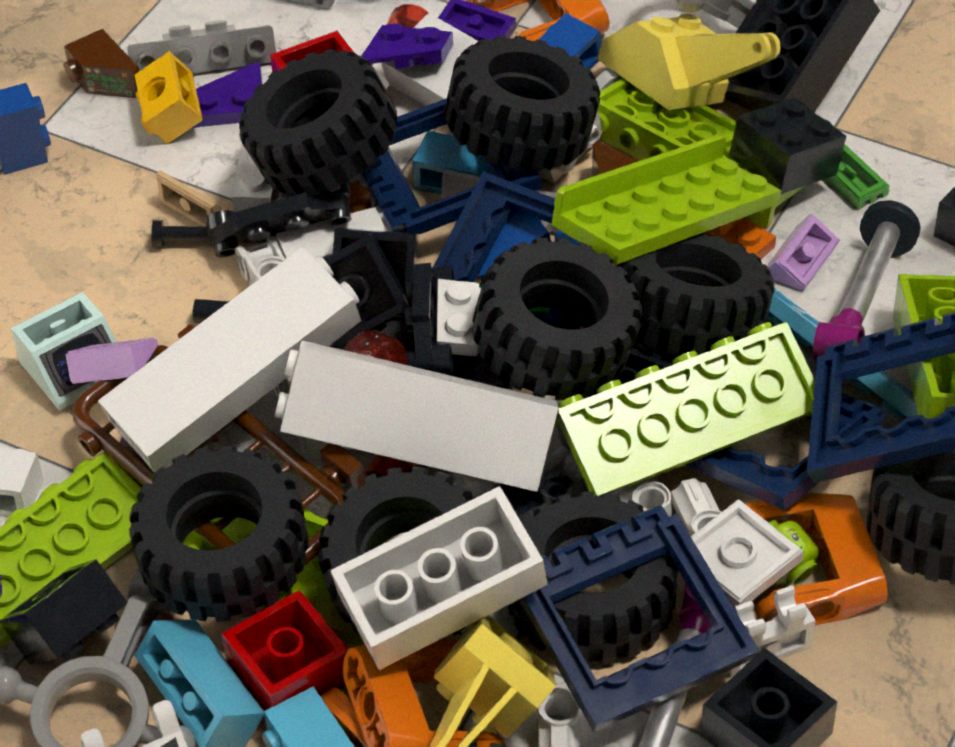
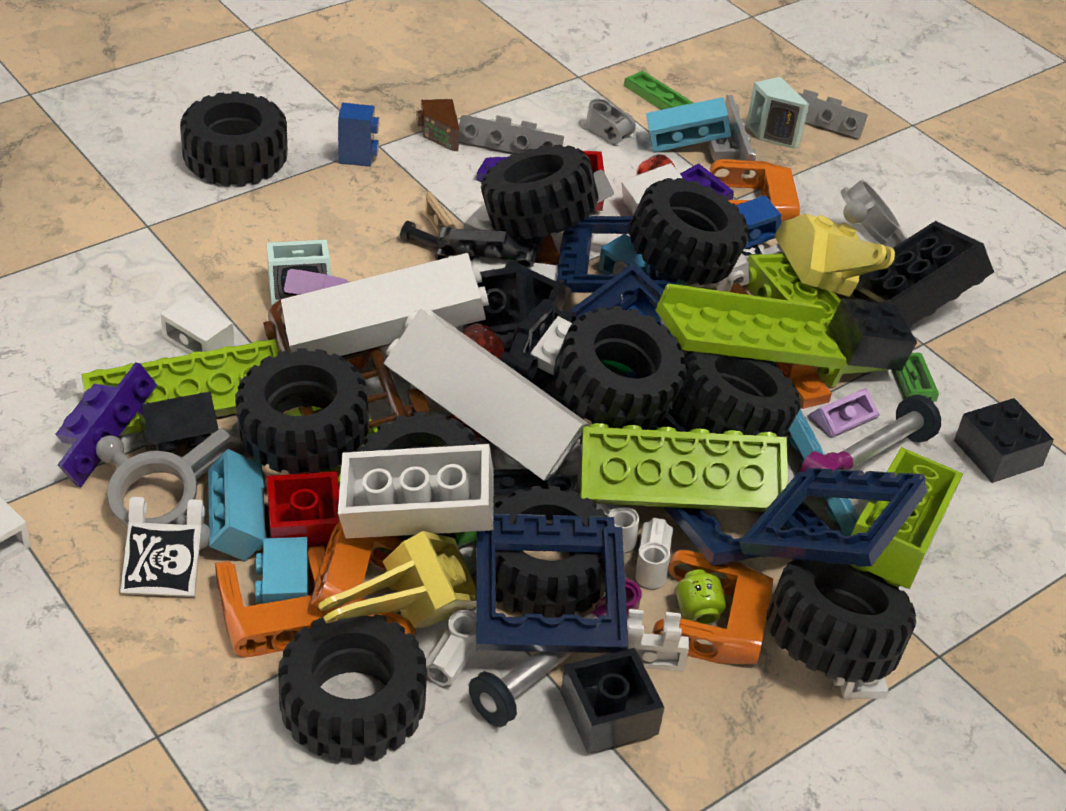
camera: 20 degrees right, 5 degrees down
yellow brick [135,51,203,144] -> none
dark purple wing [361,23,454,69] -> none
white tile [691,499,803,607] -> none

